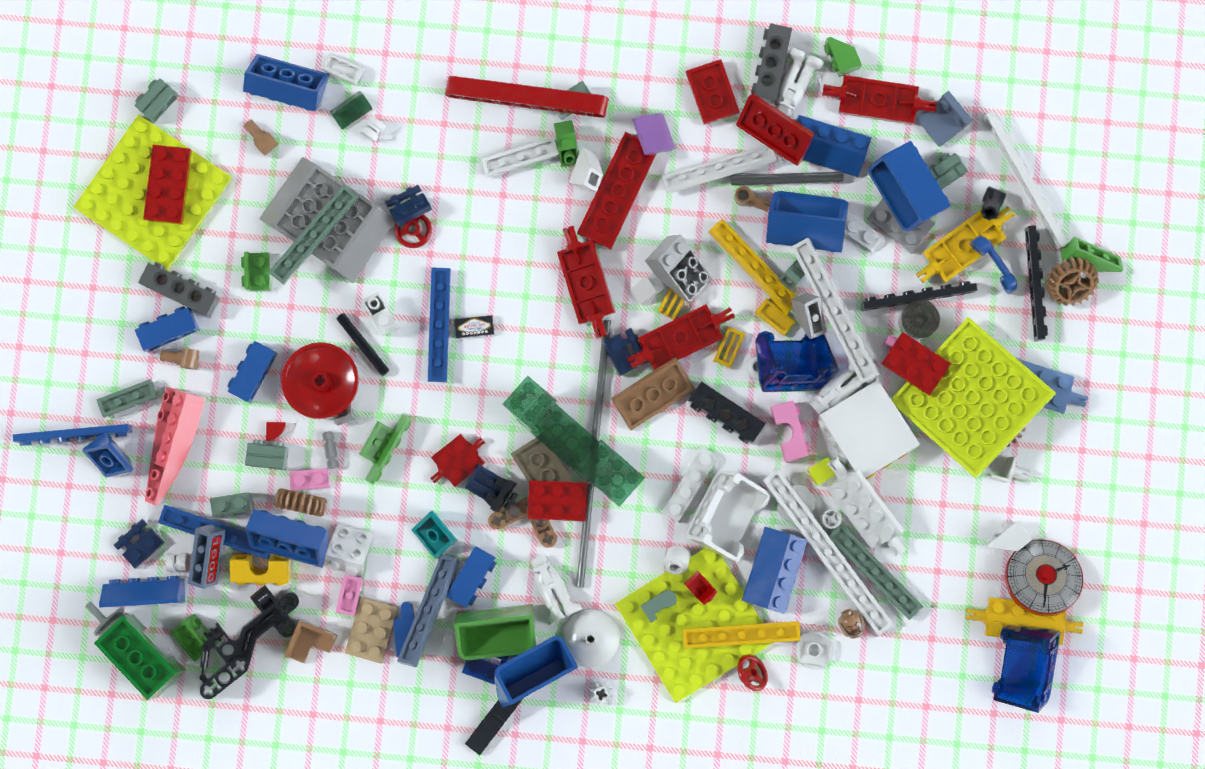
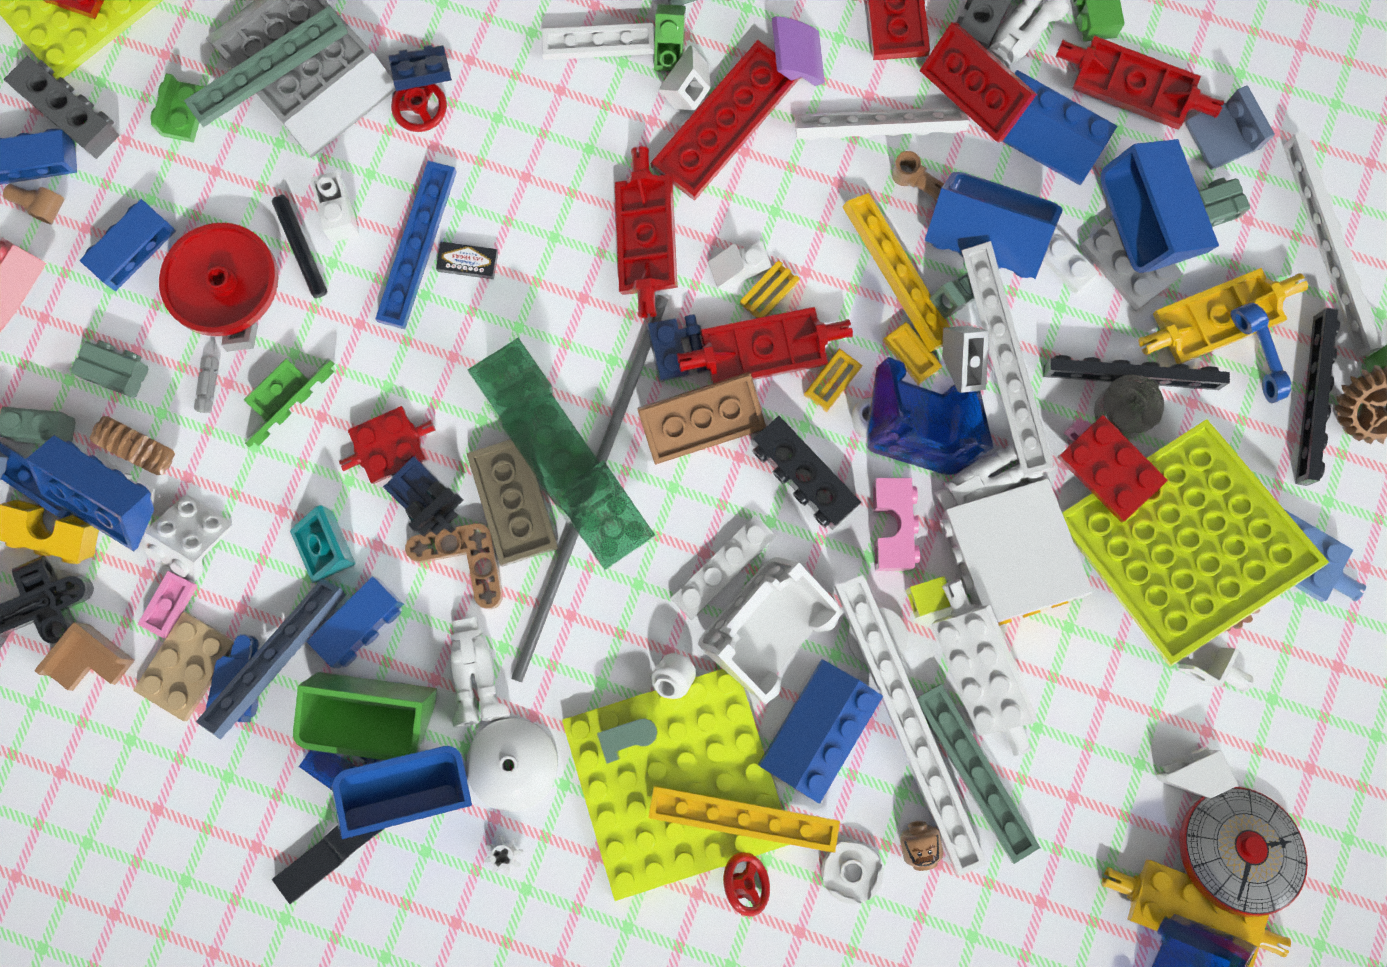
camera: 15 degrees right, 5 degrees down
red tile [266,422,286,441] -> none
bright pink plate [289,468,330,491] -> none
red plate [527,480,587,521] -> none
light grey slope [645,234,712,303] -> none
red bracket [684,570,718,605] -> none
dark grey axle [730,172,844,185] -> none
white wheel [821,509,842,529] -> none
black piece [981,186,1007,220] -> none

